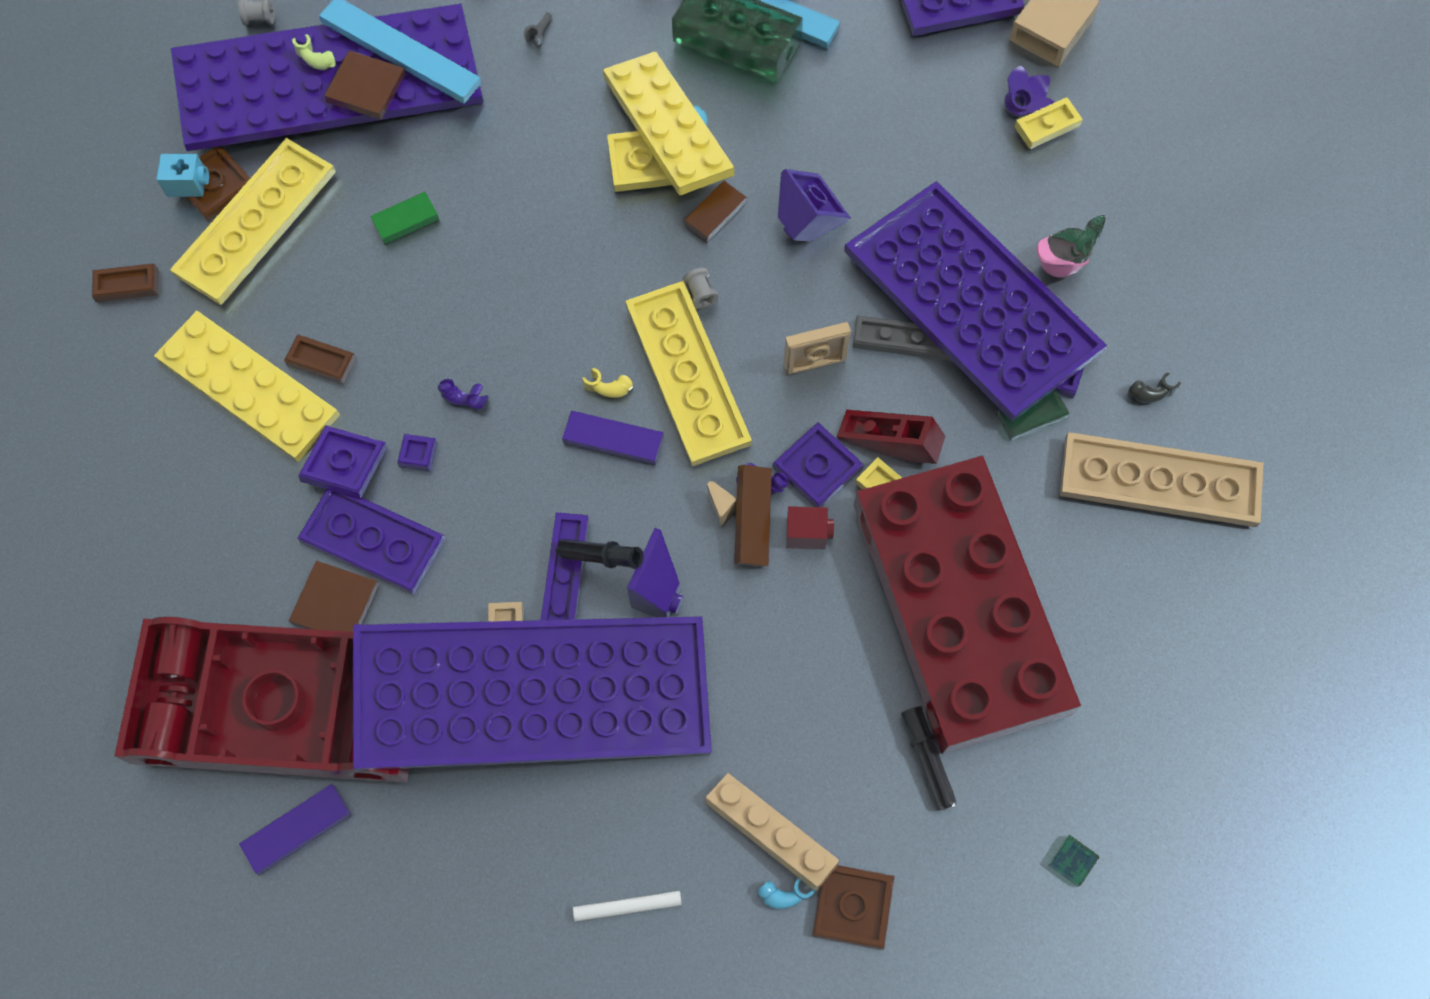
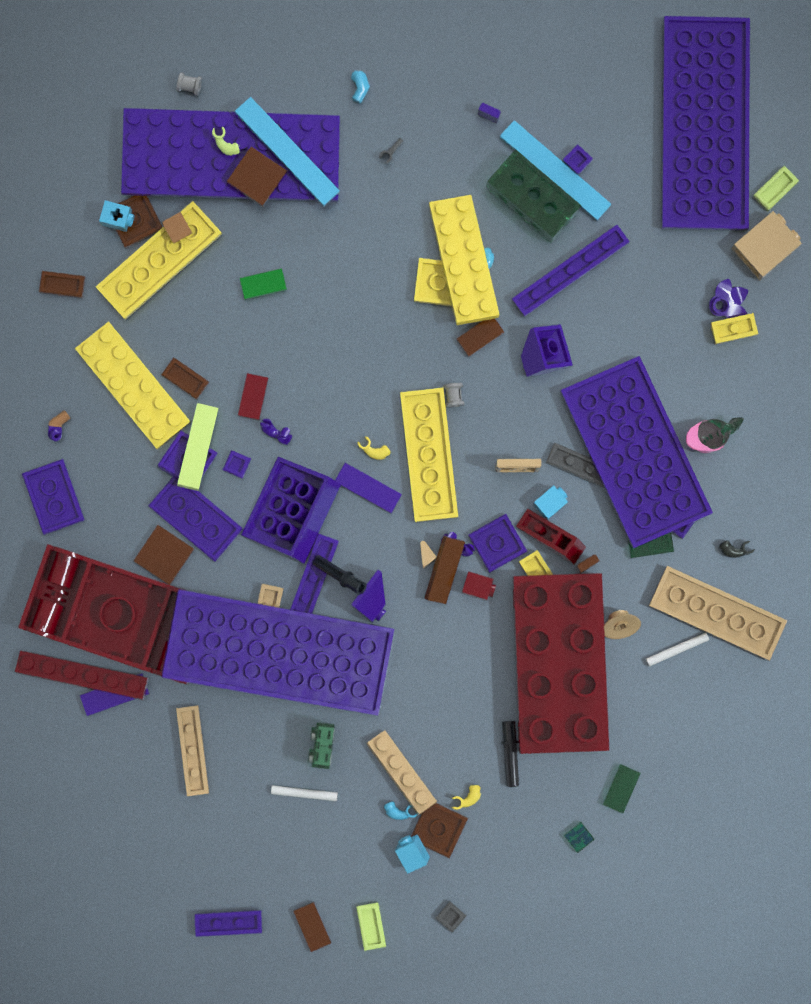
camera: 10 degrees right, 15 degrees up
none -> dark red plate [15,651,149,701]
none -> dark purple tile [22,459,85,535]
none -> arm [48,410,71,441]
none -> medium nougat slope [162,212,192,244]
none -> tan plate [176,706,209,796]
none -> yellowish green tile [177,403,218,491]
none -> dark red tile [238,373,269,421]
none -> dark purple slope [241,457,341,563]
none -> clear green piece [308,723,335,769]
none -> medium azure brick [395,834,430,874]
none -> light yellow arm [451,785,481,810]
none -> dark purple plate [512,225,630,317]
none -> medium azure brick [533,486,568,520]
none -> reddish brown tile [574,554,600,574]
none -> clear green tile [603,764,641,813]
none -> tan piece [604,610,641,639]
none -> white bar [646,632,709,667]

